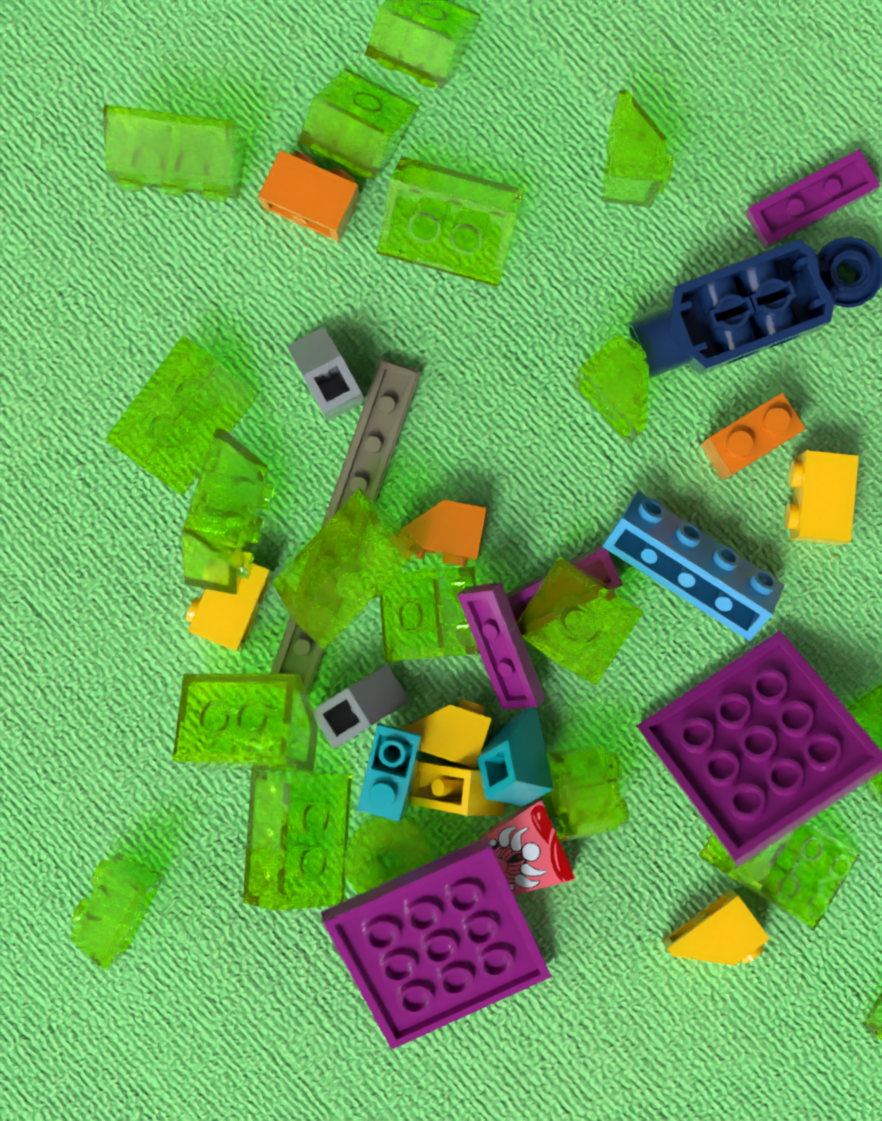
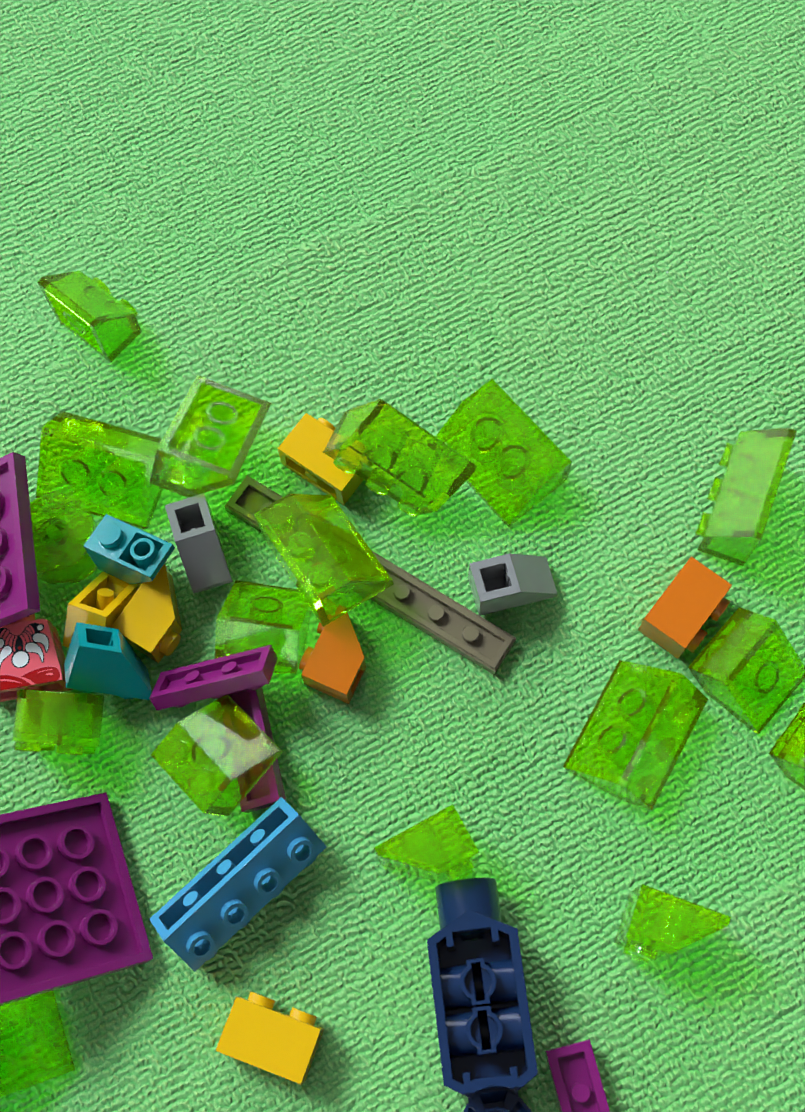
camera: 105 degrees right, 15 degrees down
orange brick [700,392,806,481] -> none

